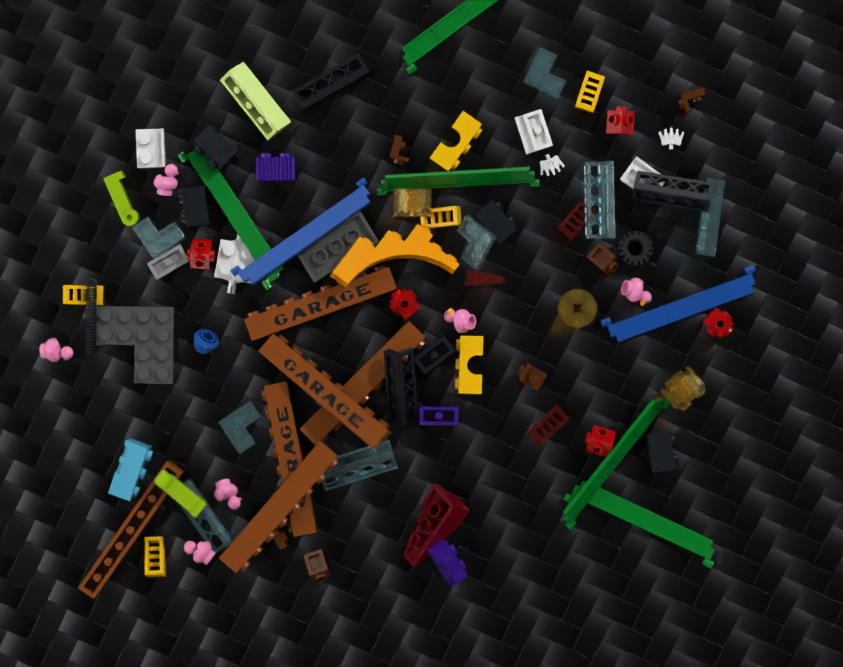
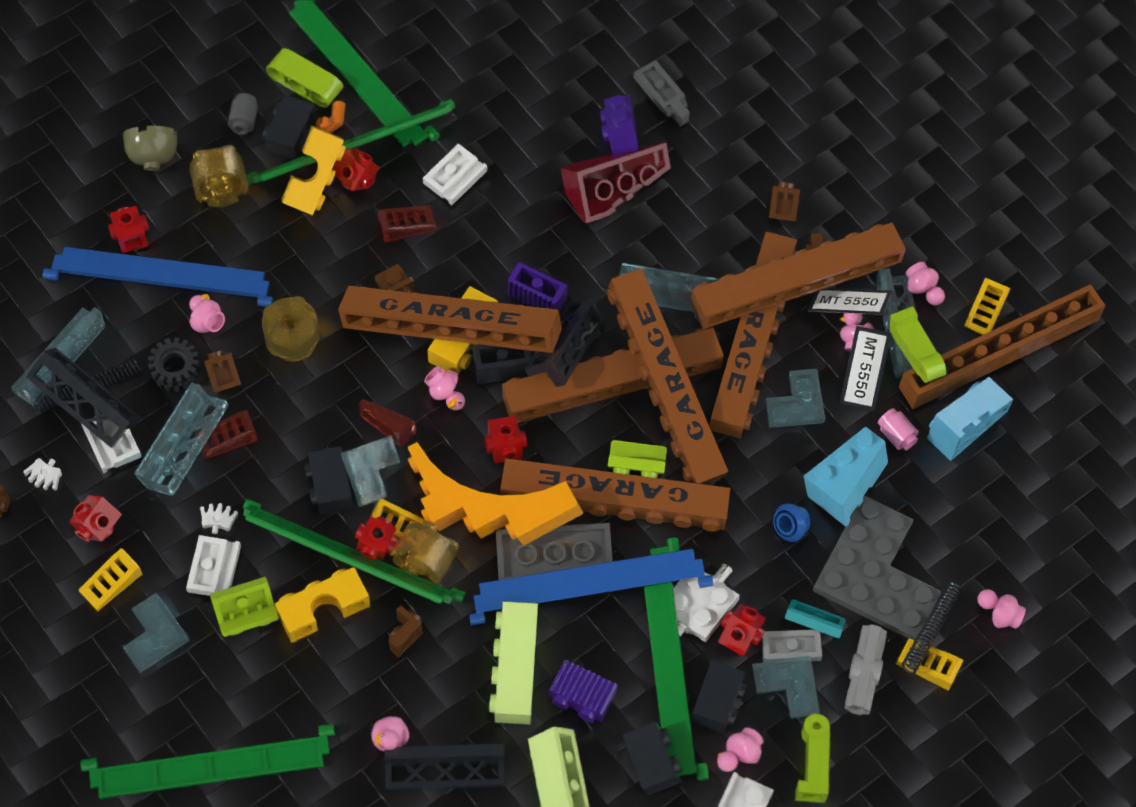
camera: 155 degrees left, 25 degrees down
none -> olive cylinder [123,126,177,171]
none -> lime bracket [210,576,279,637]
none -> dark grey brick [228,93,258,134]
none -> lime beam [266,48,343,108]
none -> yellow arch [282,126,346,215]
none -> orange arm [316,101,345,133]
none -> dark orange brick [338,286,562,353]
none -> red brick [355,516,398,561]
none -> bright pink animal [371,717,409,751]
none -> white plate [423,144,487,205]
none -> yellowish green brick [490,602,538,724]
none -> lime bracket [608,440,667,478]
none -> dark grey hinge [634,61,690,126]
none -> teal tile [785,599,846,638]
none -> medium azure wedge [804,427,888,527]
none -> sticker [807,288,892,315]
none -> sticker [839,326,891,411]
none -> light grey piece [844,625,887,715]
none -> bright pink brick [878,408,919,450]

